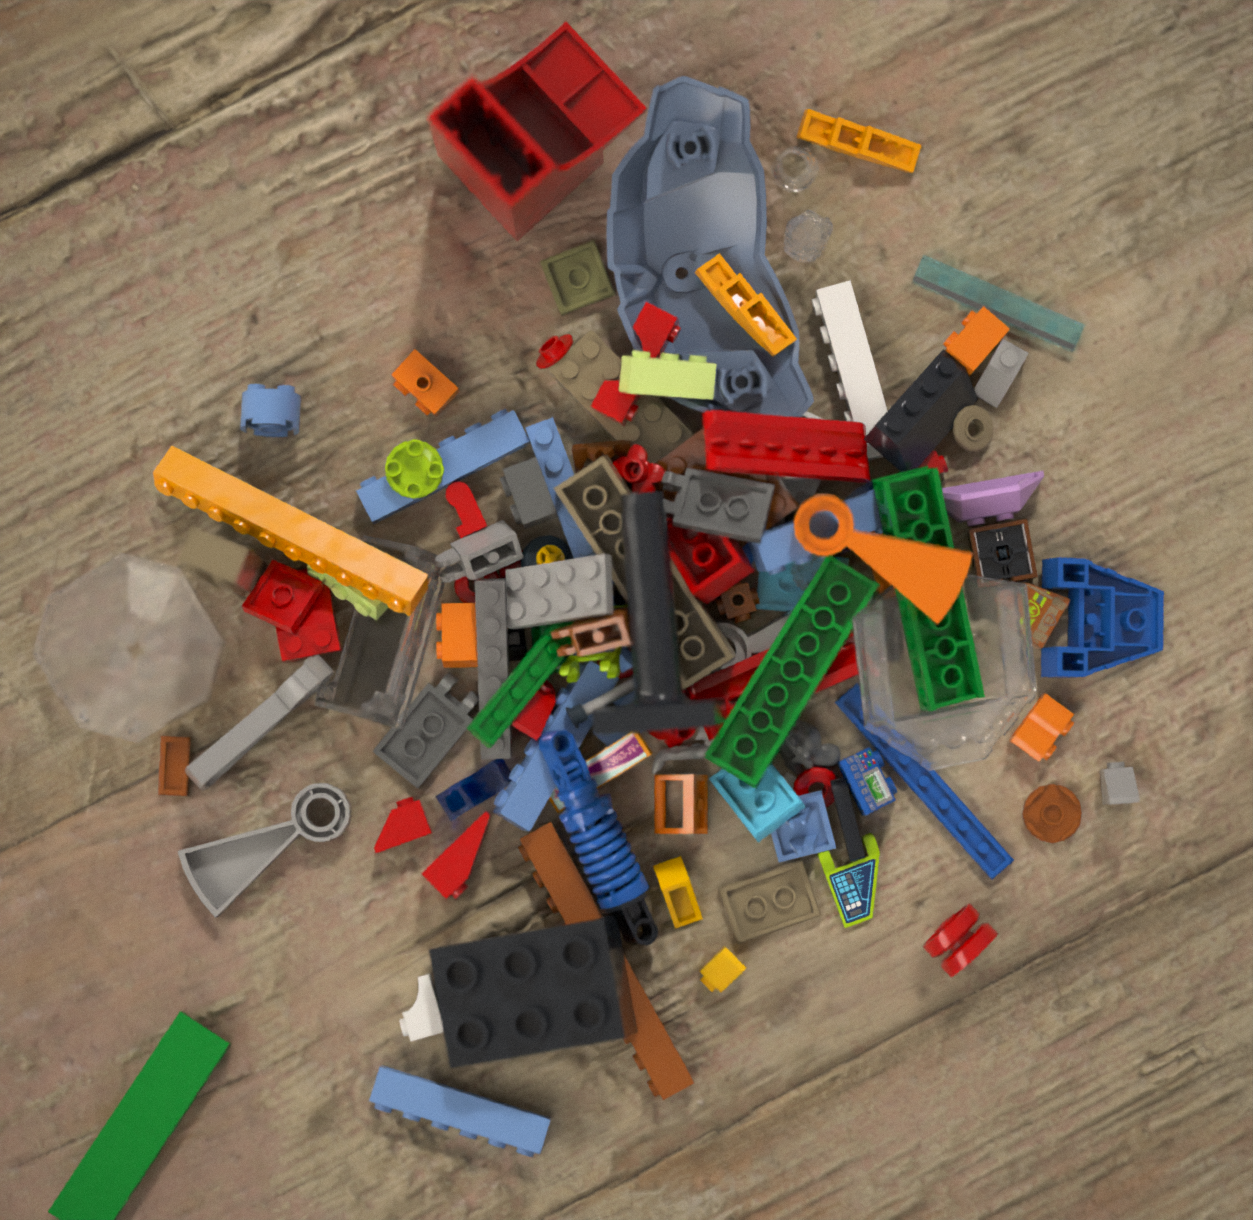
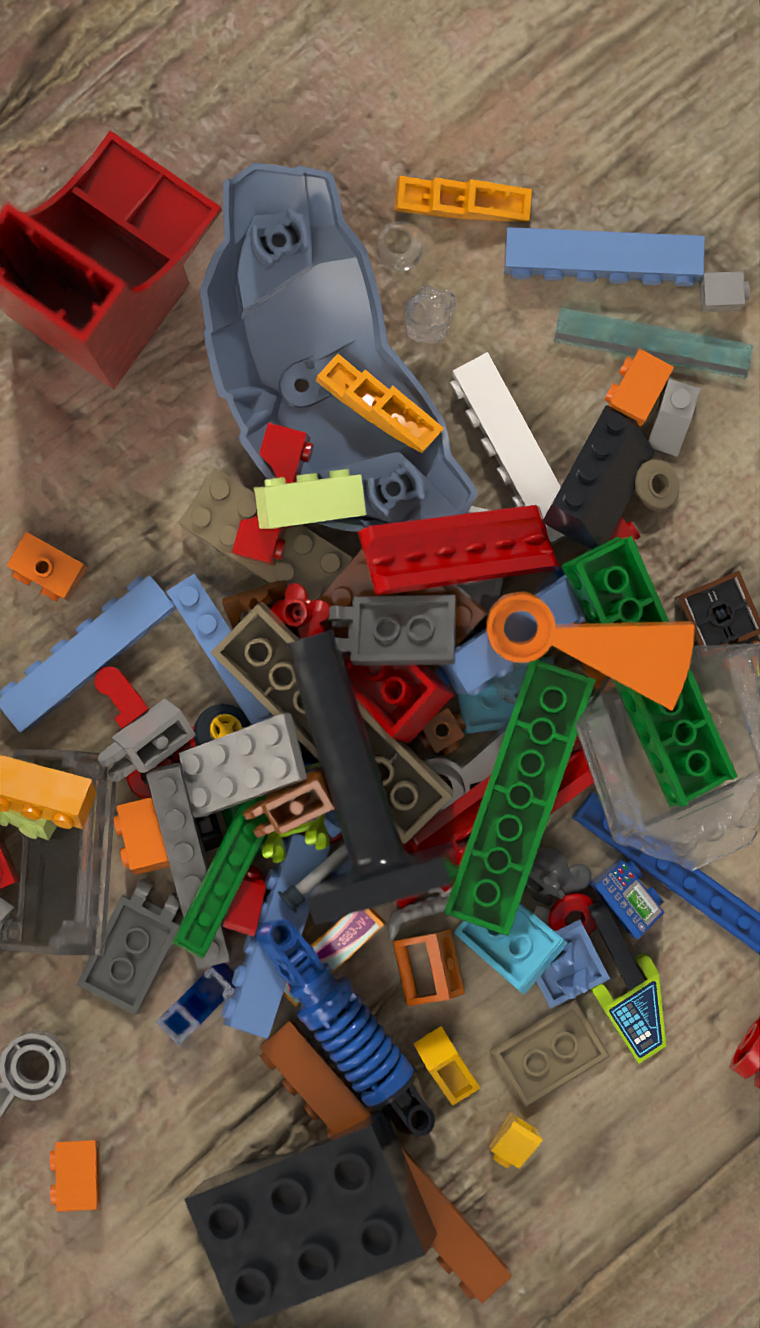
camera: 15 degrees left, 0 degrees up
red slope [374,796,433,854] -> none
lime dish [385,439,444,499] -> none
white arch [399,973,444,1041] -> none
red slope [421,811,492,899] -> none
dark grey brick [500,457,558,529] -> none
red piece [536,334,573,369] -> none
olive tile [540,240,616,317] -> none
lavender wedge [942,471,1044,527] -> none
none -> orange brick [50,1140,101,1212]
none -> medium blue brick [504,227,705,287]
none -> light grey brick [699,271,750,312]

